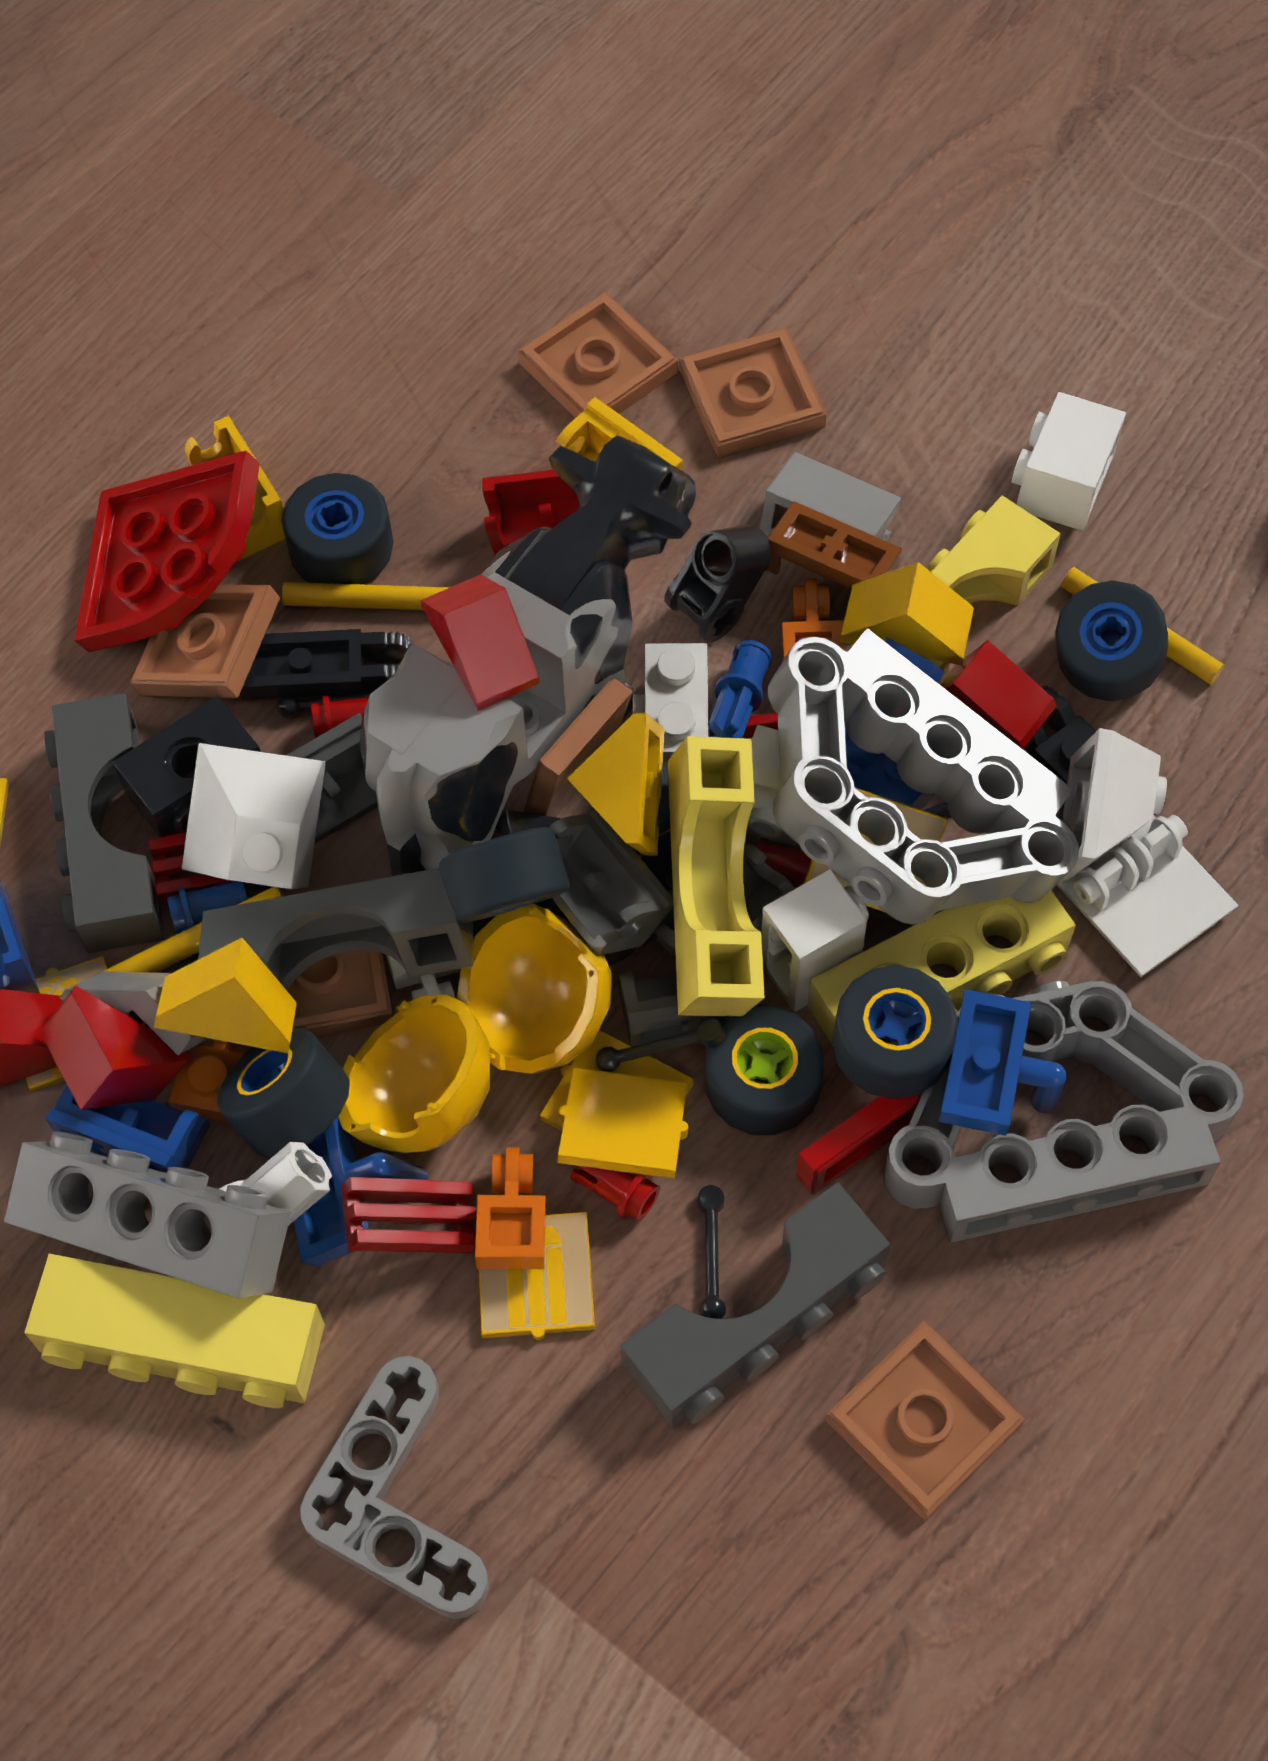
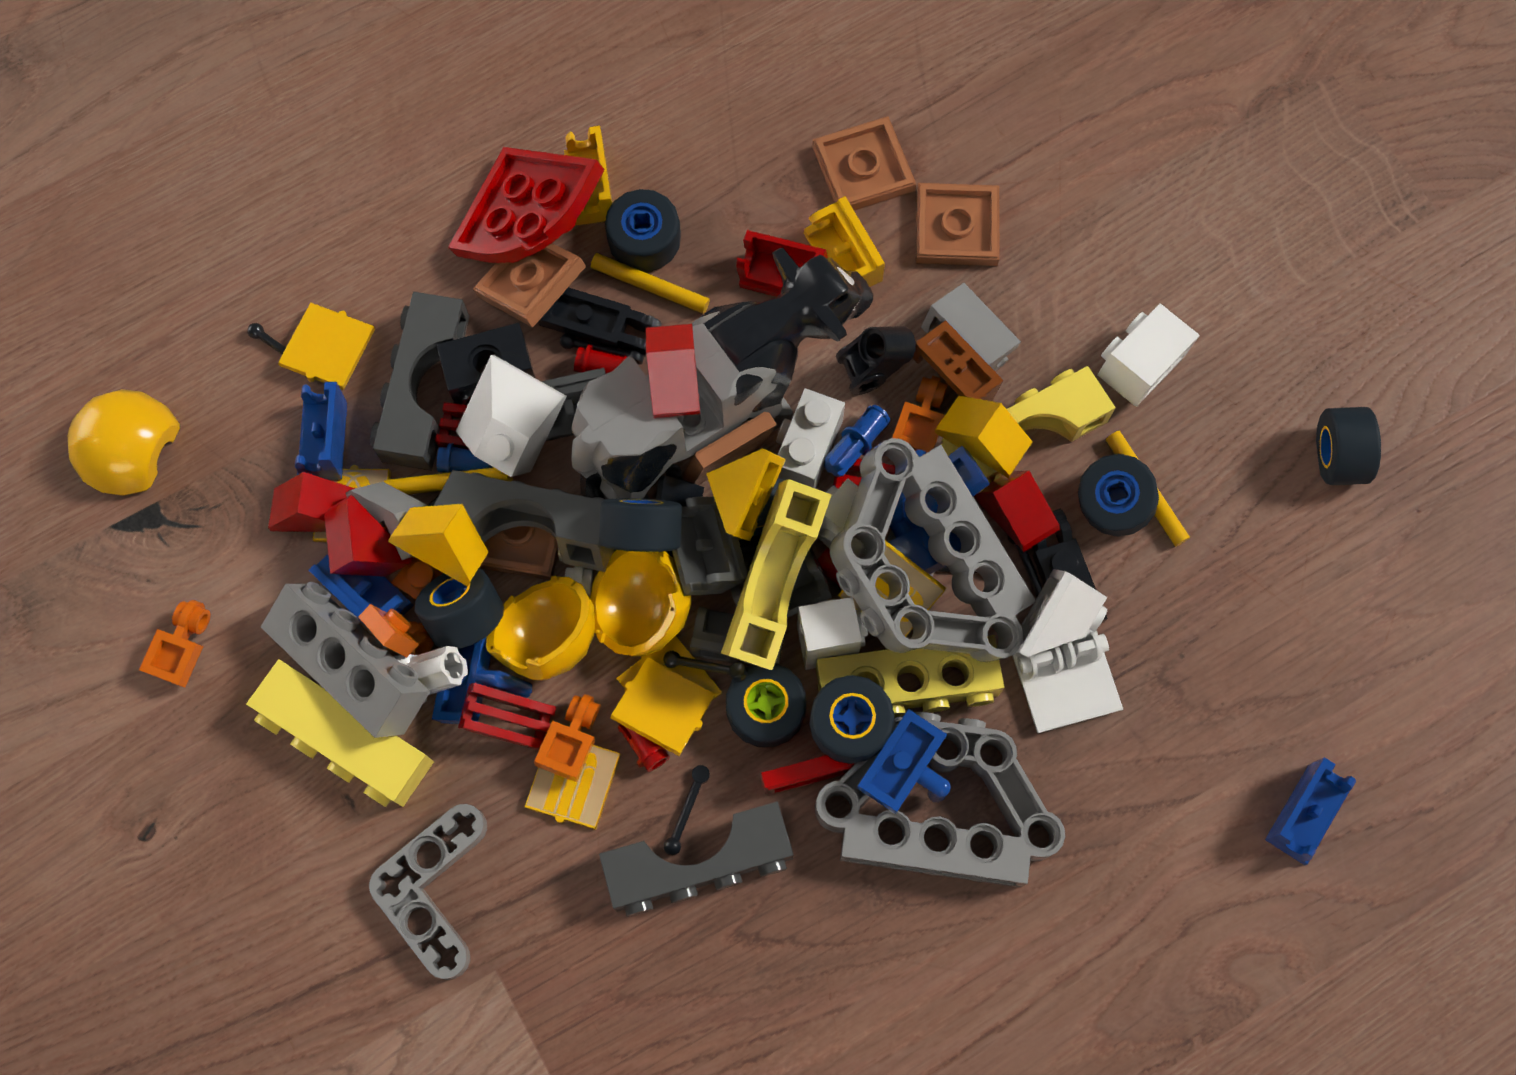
camera: 20 degrees right, 10 degrees up
nougat tile [825,1320,1025,1522] -> none
none -> orange plate [358,604,434,658]

